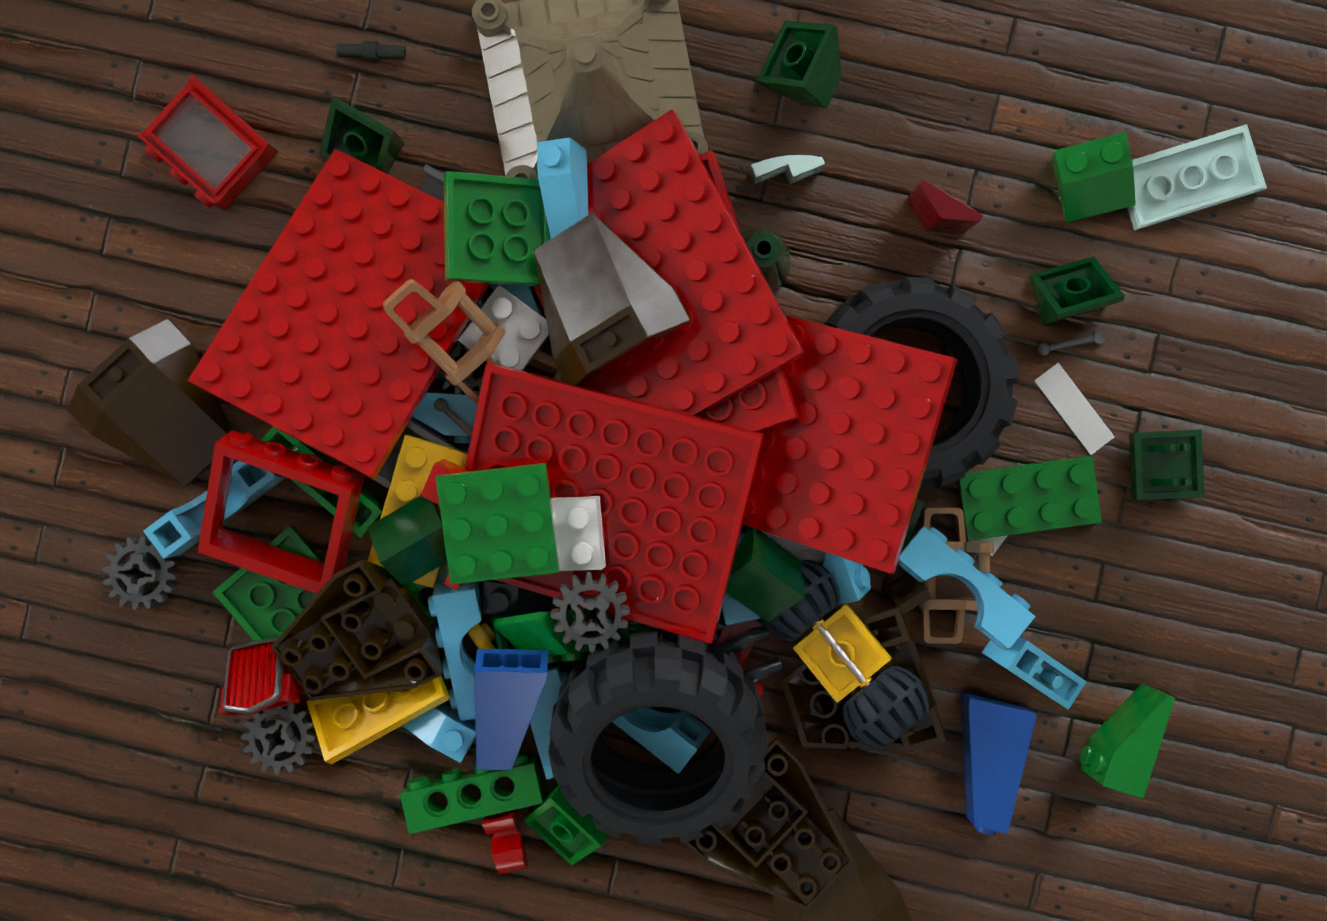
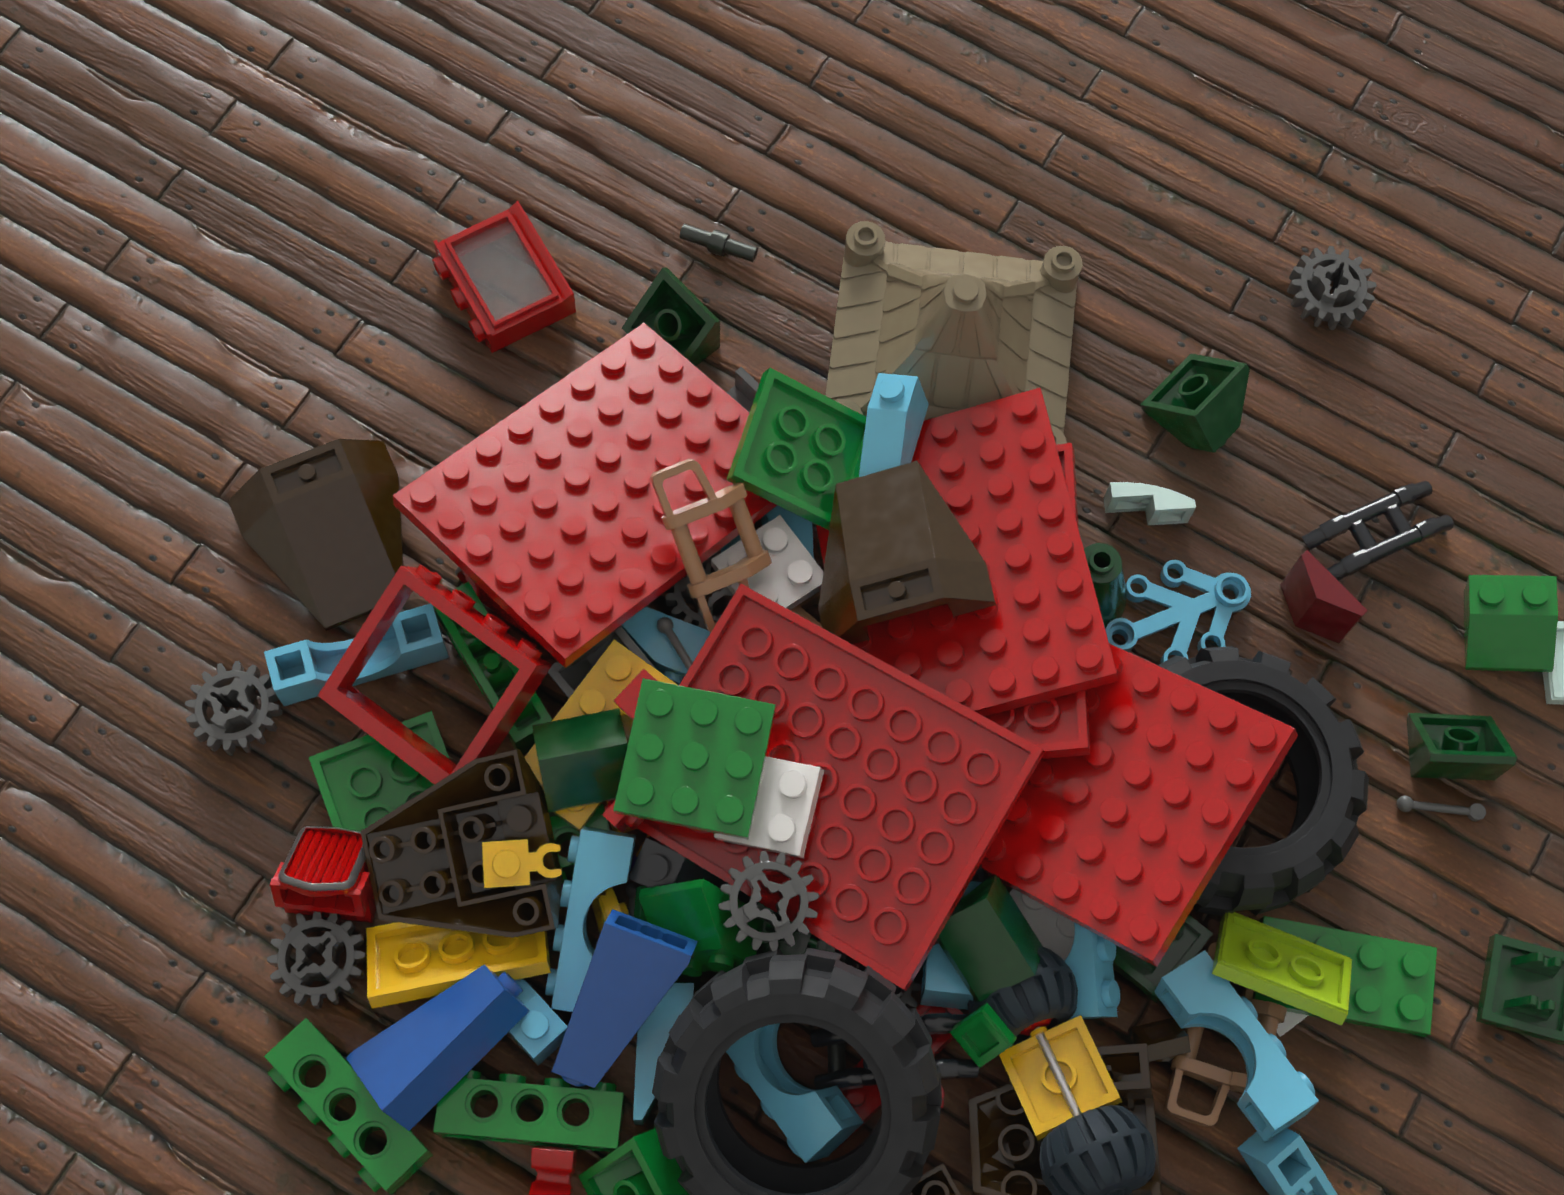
camera: 20 degrees right, 20 degrees down
white sticker [1035,363,1115,455] -> none
none -> green brick [264,1018,433,1194]
none -> blue slope [346,964,529,1131]
none -> yellow plate [482,839,562,888]
none -> green tile [950,1003,1017,1068]
none -> medium azure plant [1106,560,1251,664]
none -> lime tile [1212,912,1352,1026]
none -> black piece [1302,481,1454,581]

